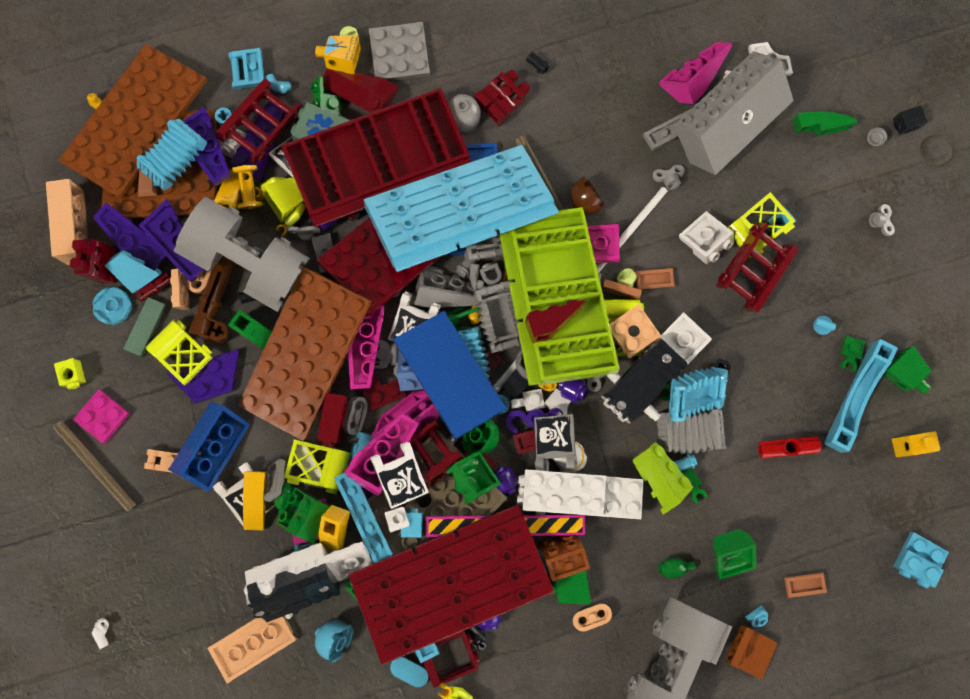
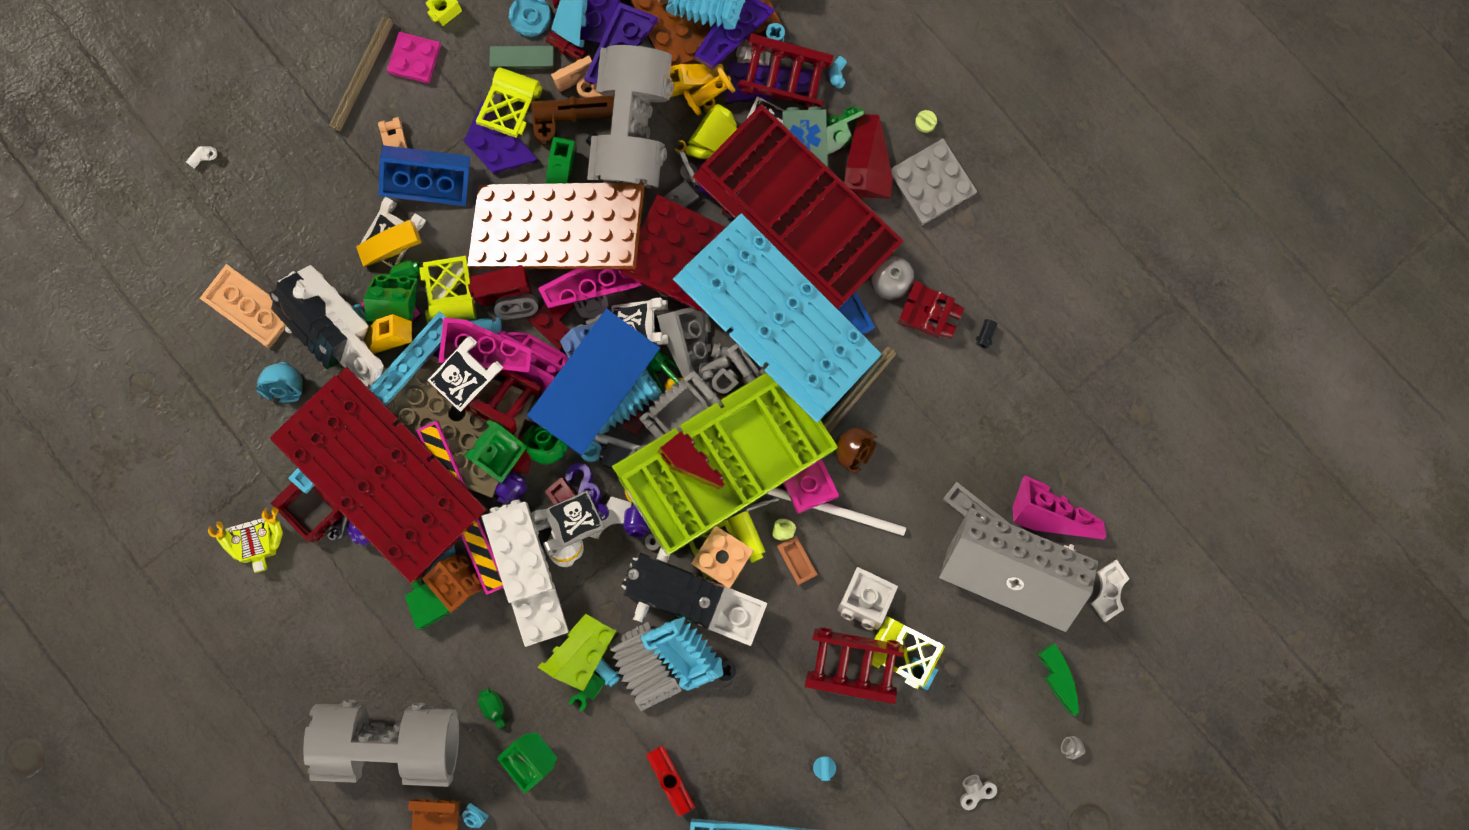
camera: 70 degrees right, 0 degrees up
medium azure plate [228,48,264,90] -> none
light grey plate [264,459,286,502] -> none
yellow torso [315,35,361,74] -> none
white bracket [384,507,409,532] -> none
medium azure tile [390,656,429,687] -> none
medium azure brick [401,508,423,538] -> none
white plate [510,389,545,412] -> none
light nougat plate [572,603,612,631] -> none
nougat tile [601,279,642,299] -> none
light grey piece [653,165,685,190] -> none
green plate [840,336,865,372] -> none
black brick [893,105,928,136] -> none

